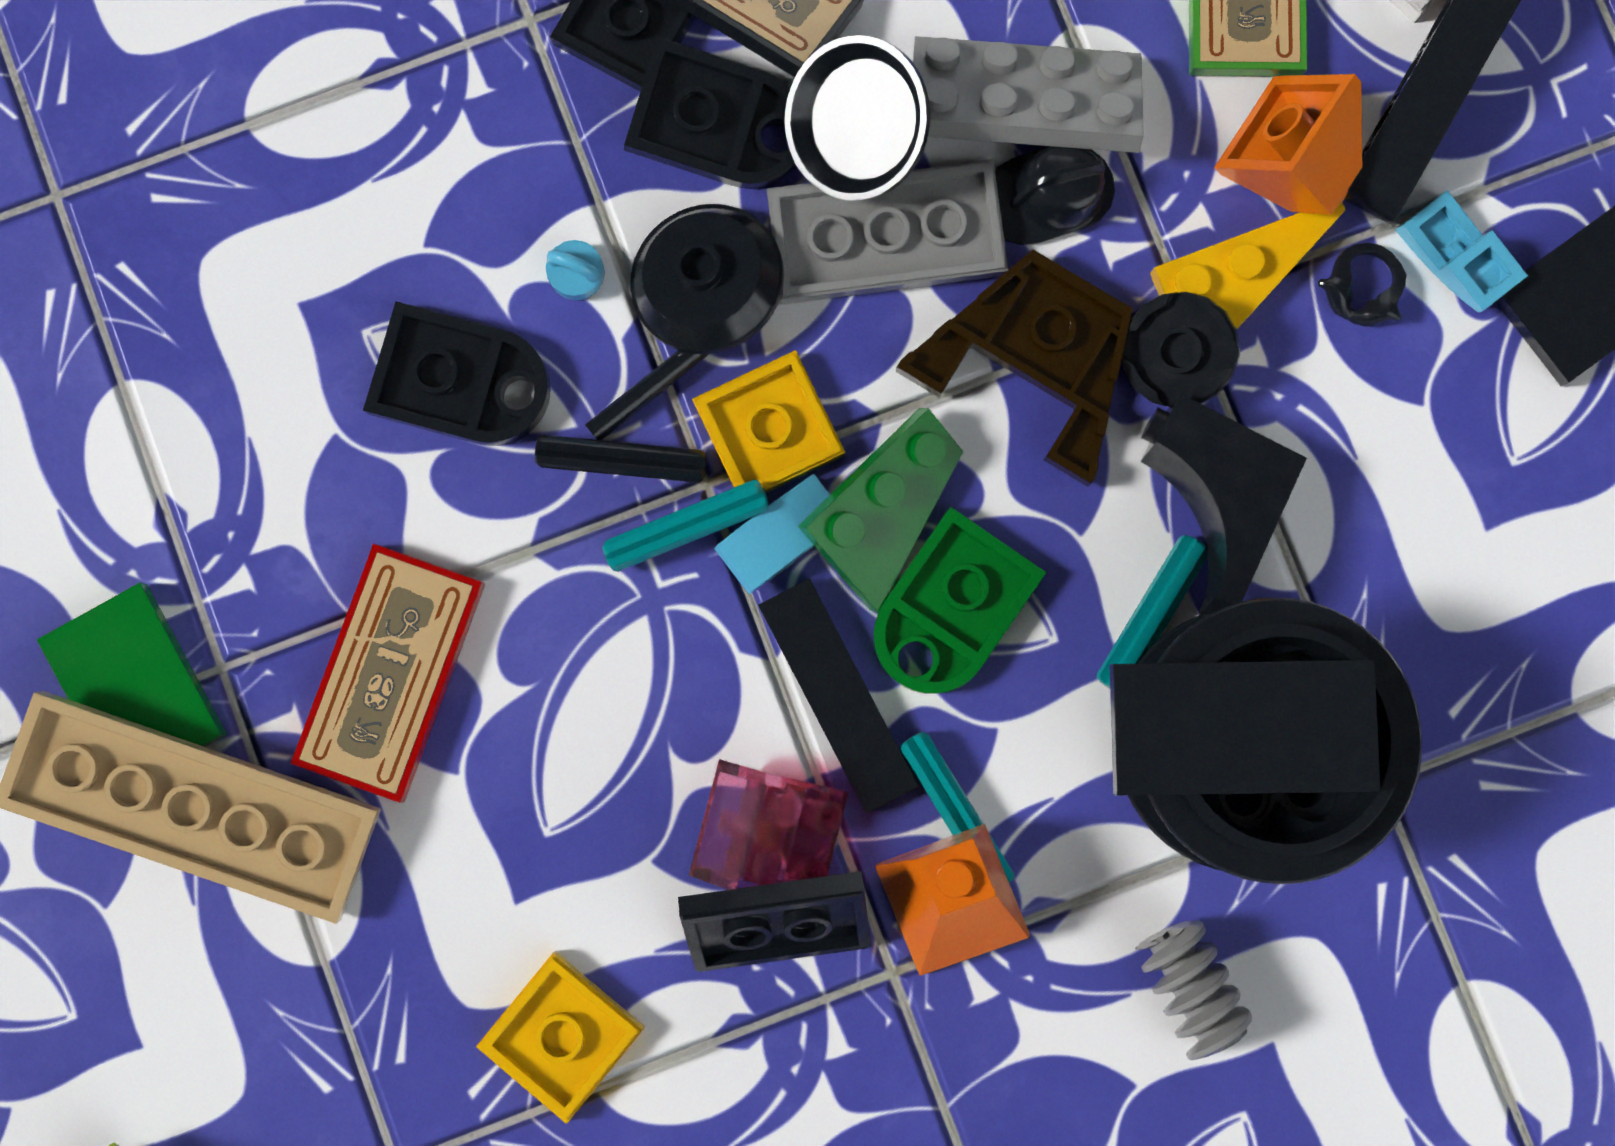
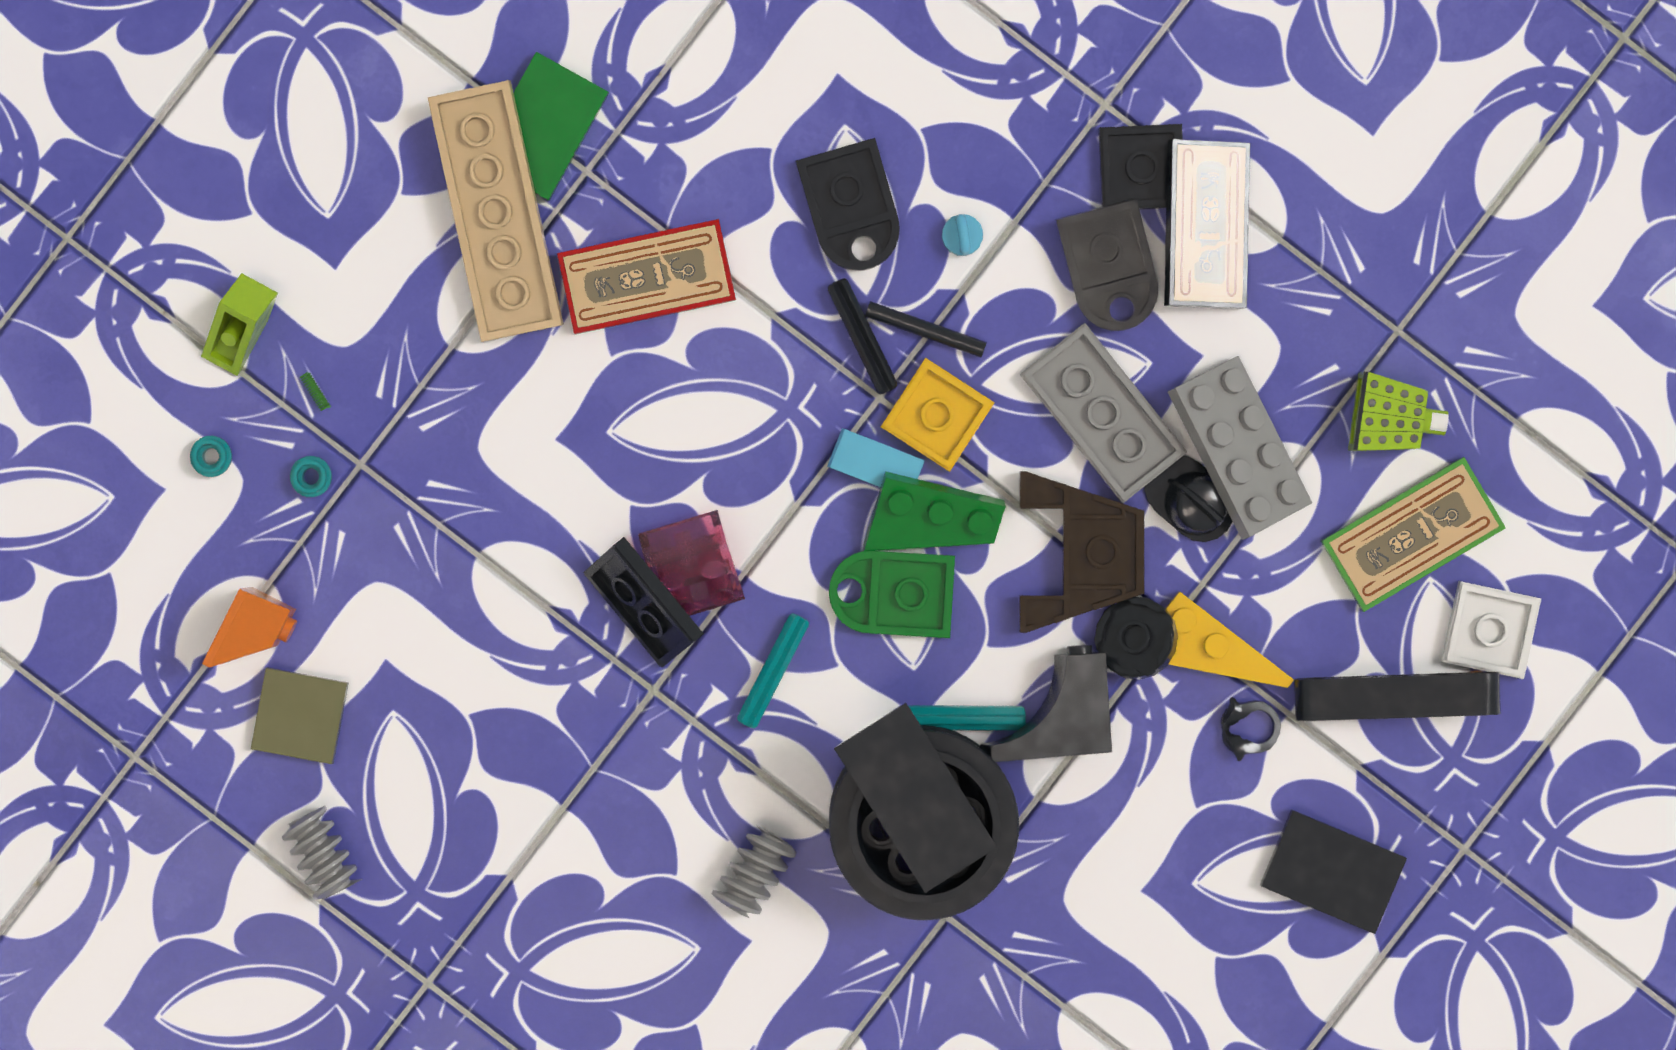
camera: 55 degrees right, 5 degrees up
yellow tile [476,951,645,1124] -> none
teal axle [602,480,768,572] -> none
black piece [630,204,784,354] -> none
black tile [758,578,918,814] -> none
piece [785,35,930,200] -> none
orange slope [875,824,1030,976] -> none
orange slope [1214,74,1362,215] -> none
medium azure slope [1395,190,1528,313] -> none

